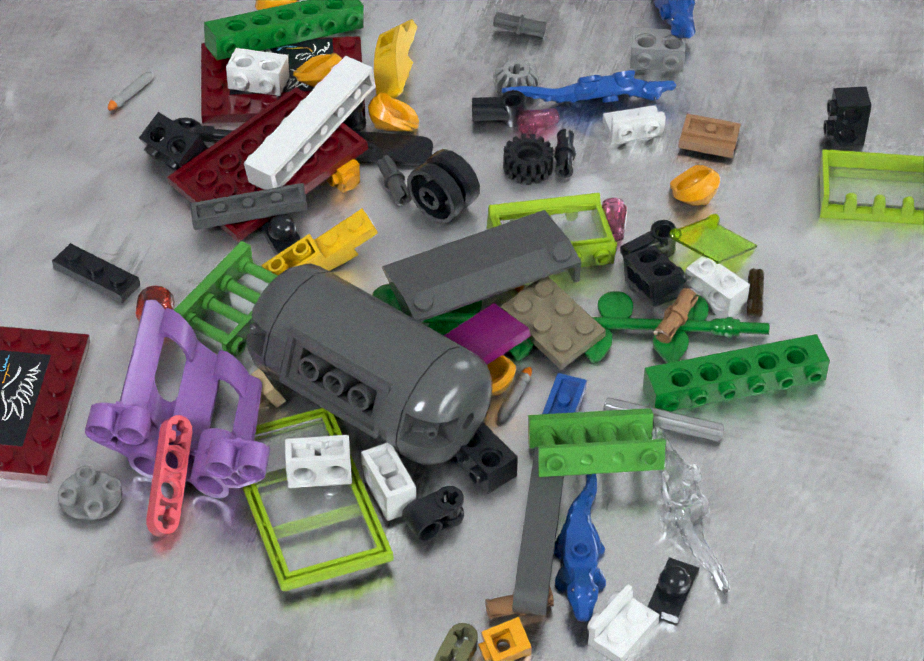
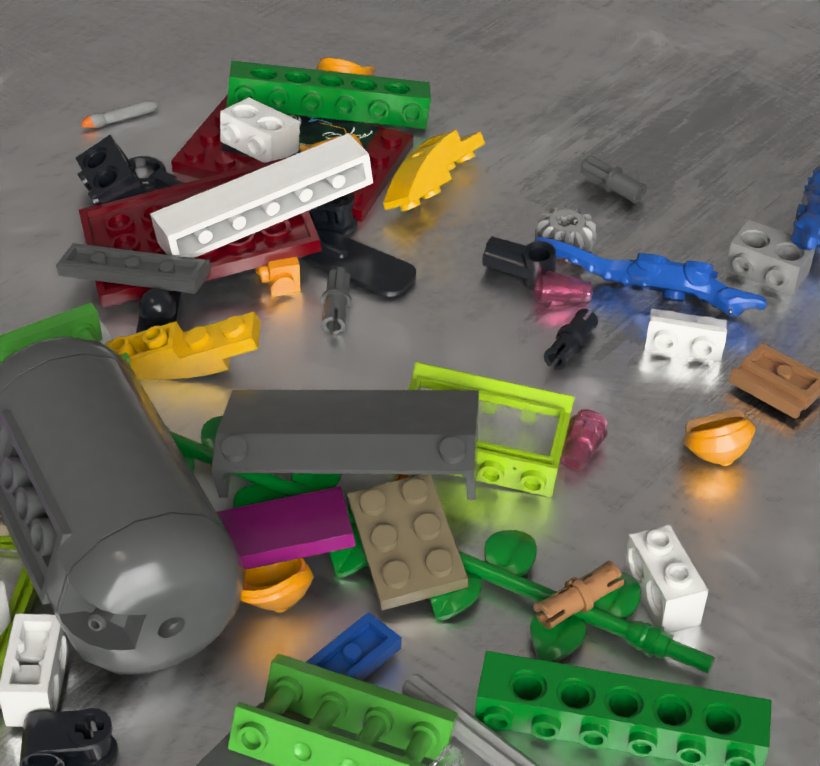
camera: 25 degrees right, 5 degrees down
light orange hat [368,92,419,132] -> none
black wheel [407,149,480,223] -> none
black brick [451,422,518,494] -> none
light grey piece [497,367,532,422] -> none
black tyre [503,134,554,185] -> none
black piece [620,220,676,257] -> none
black brick [623,245,686,307] -> none
clear neon green piece [669,213,758,264] -> none
dark brown axle [747,268,765,318] -> none

